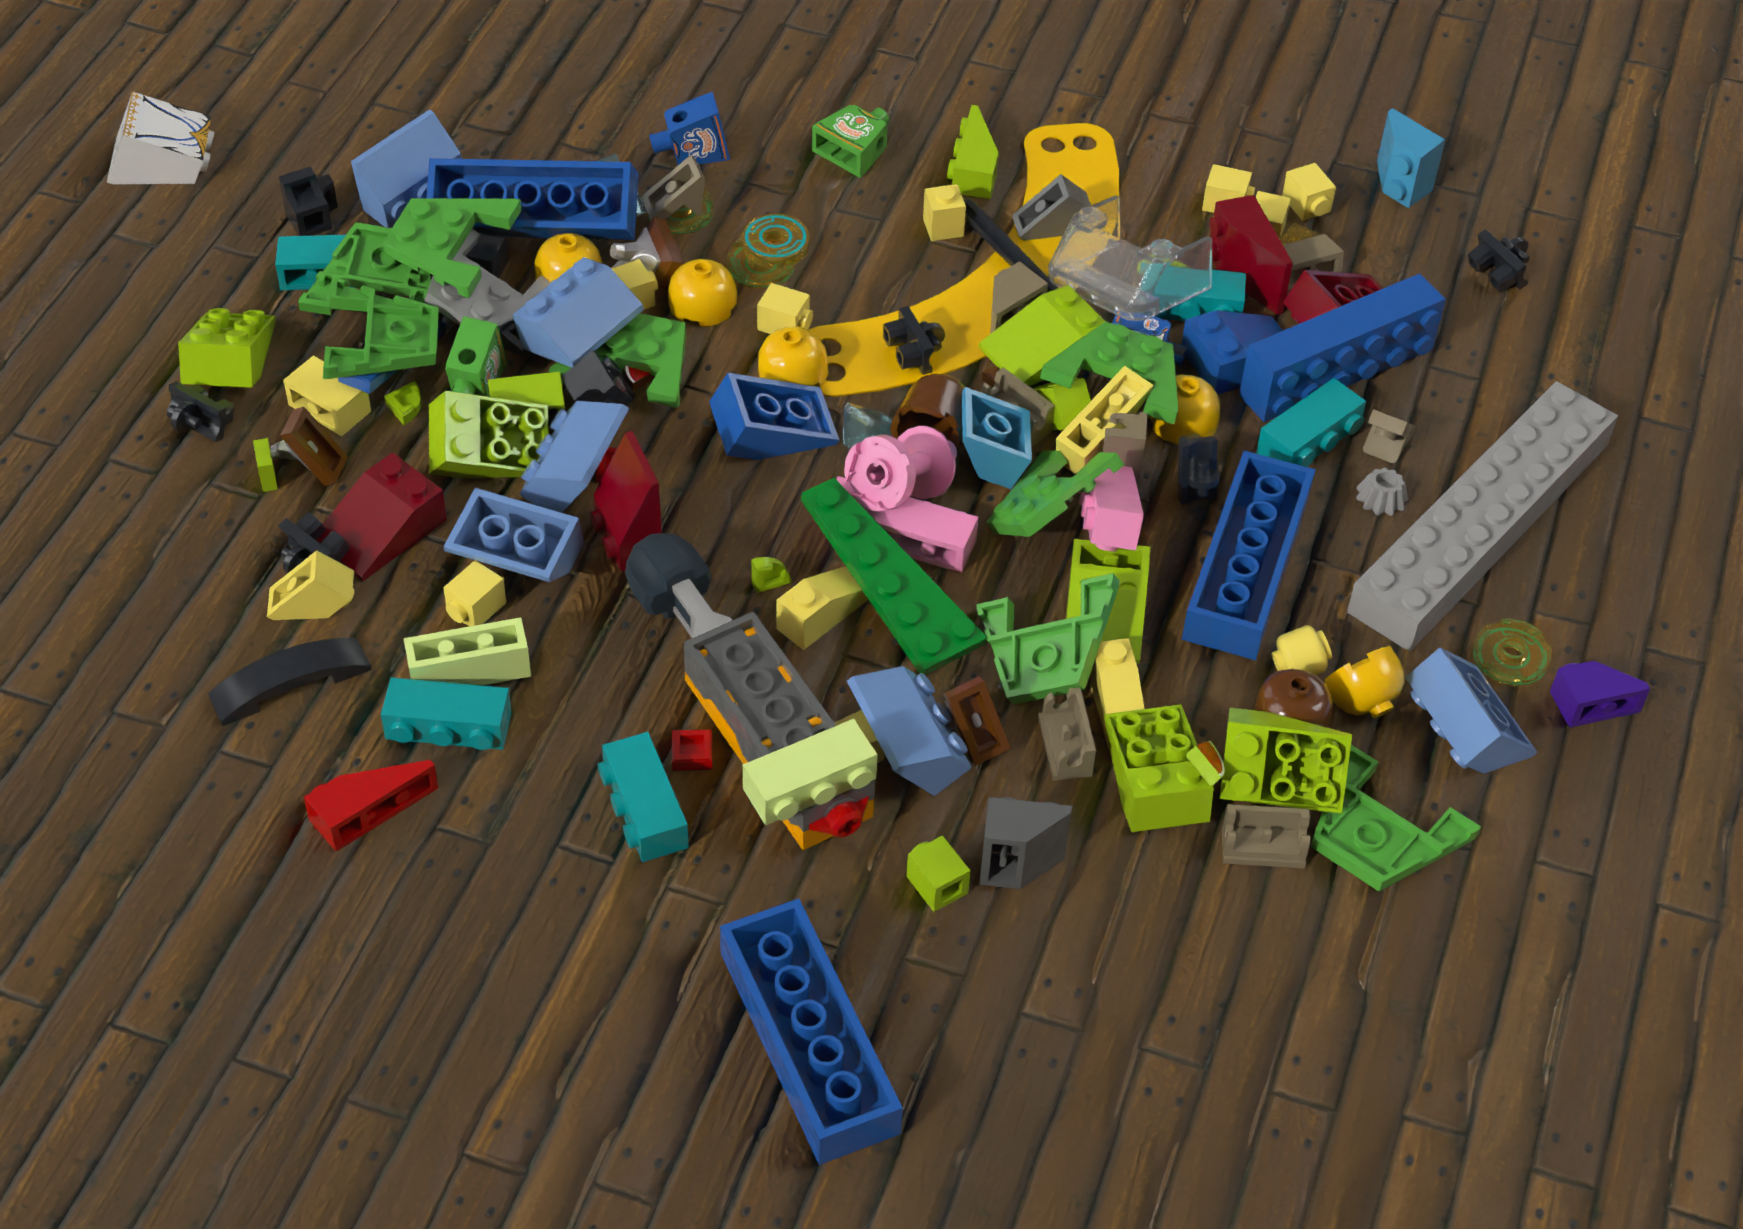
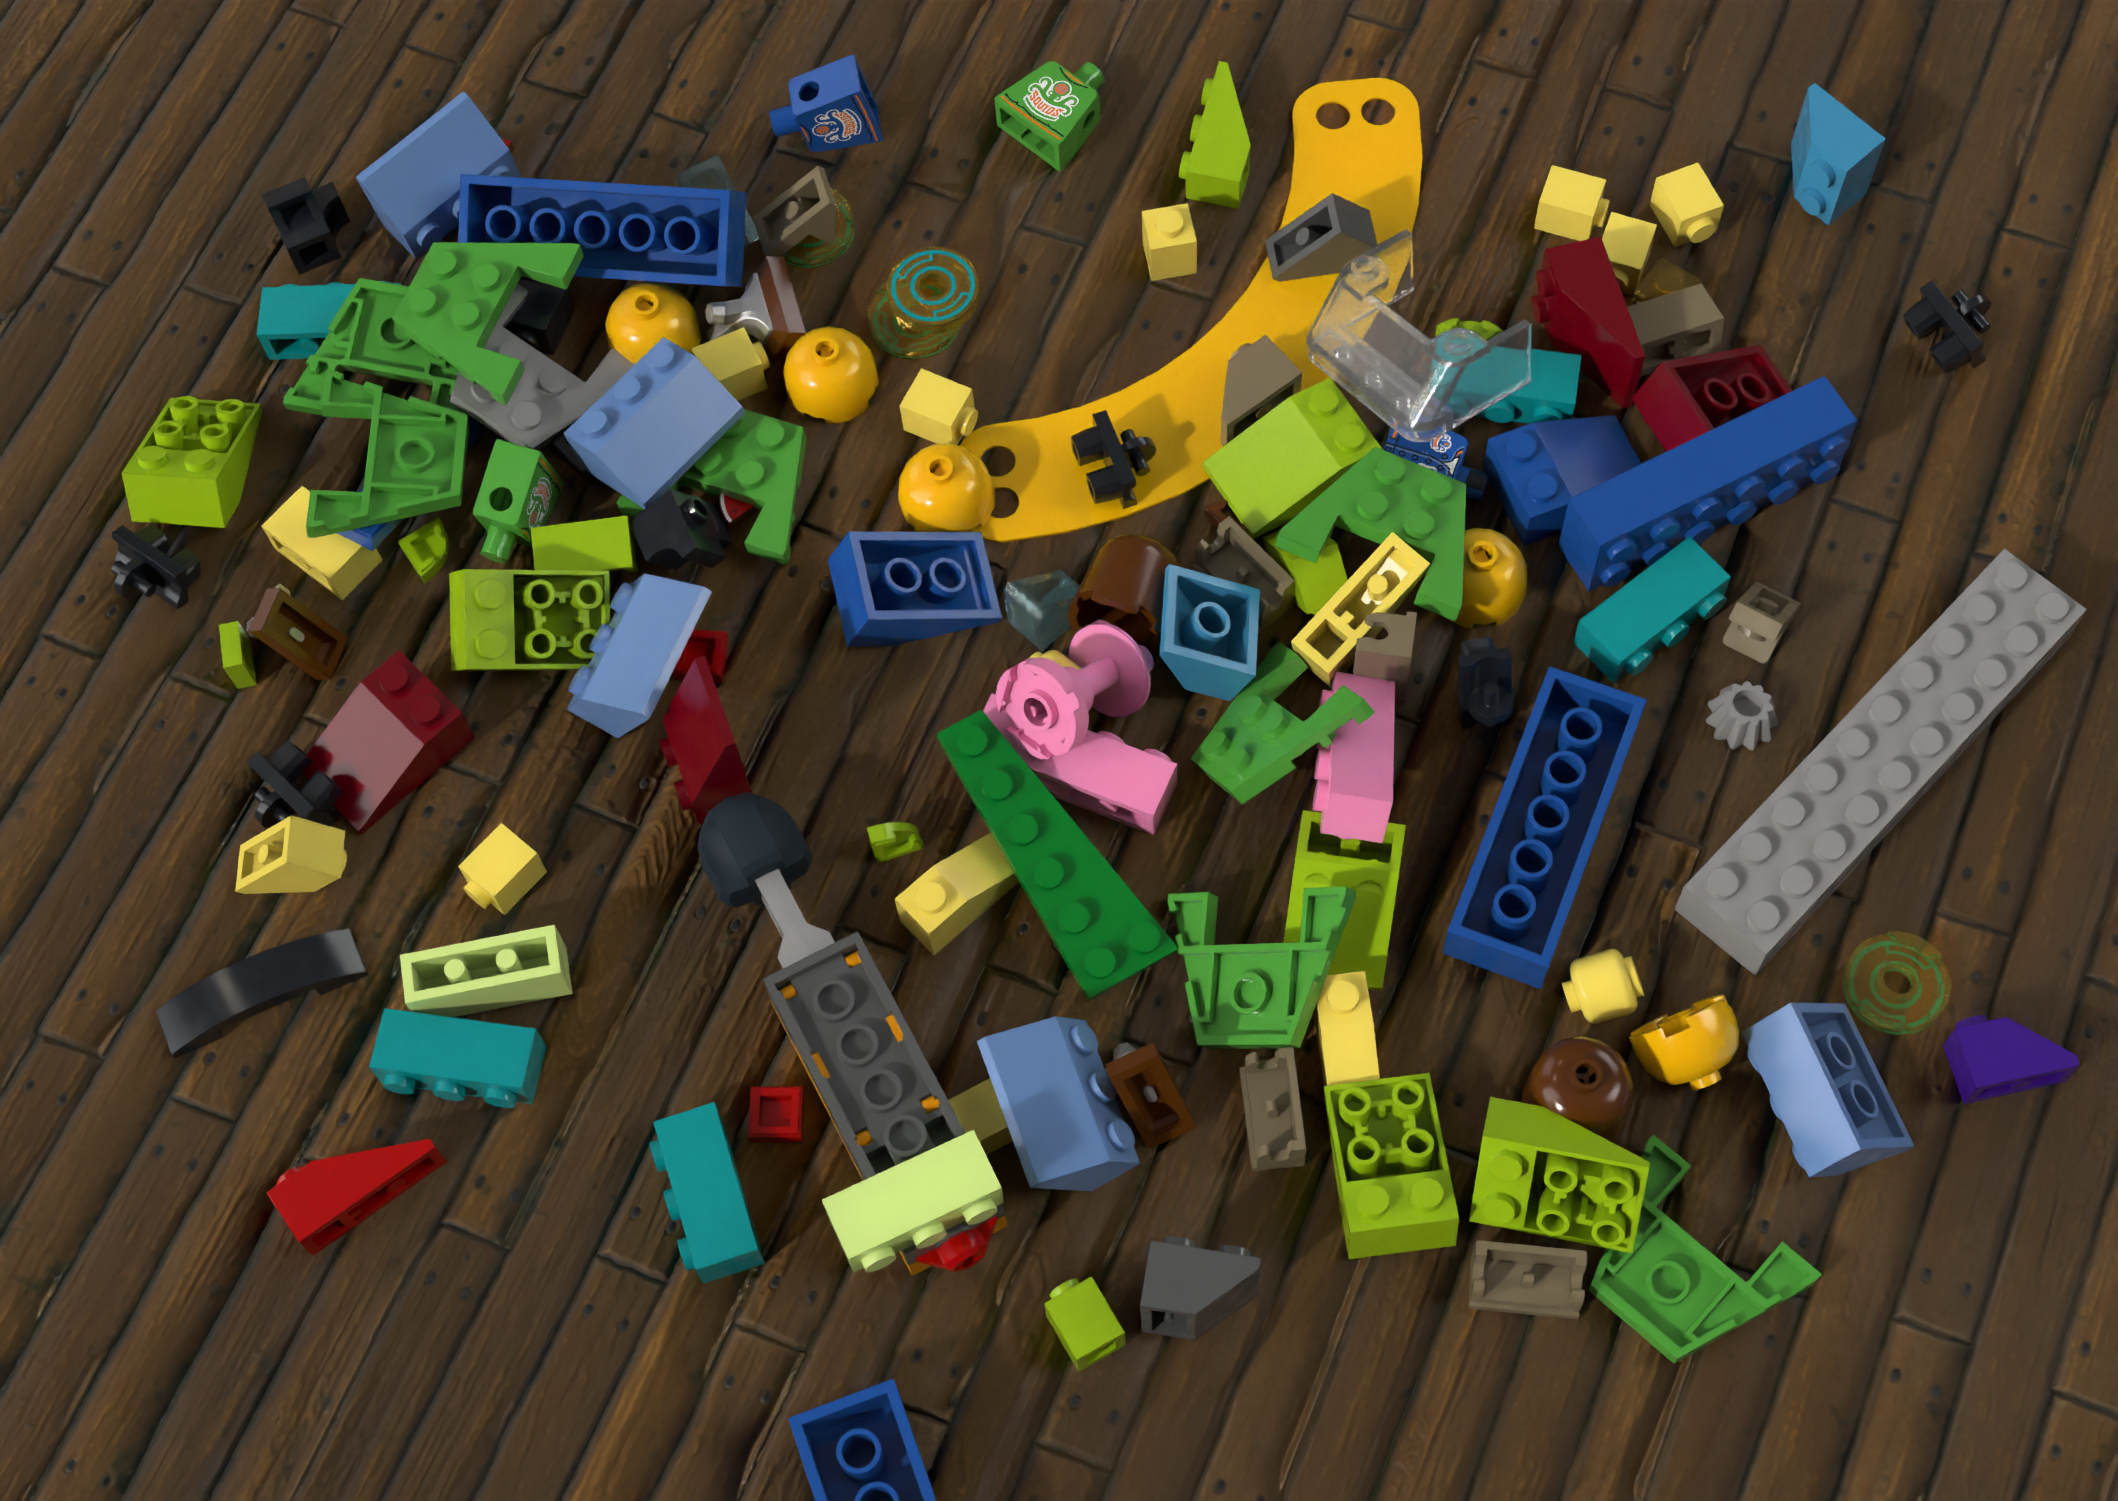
camera: 10 degrees right, 15 degrees up
white slope [107,91,214,184] -> none
medium blue slope [443,488,584,582] -> none
black axle [964,198,1058,293] -> none
tile [1186,740,1225,786] -> none

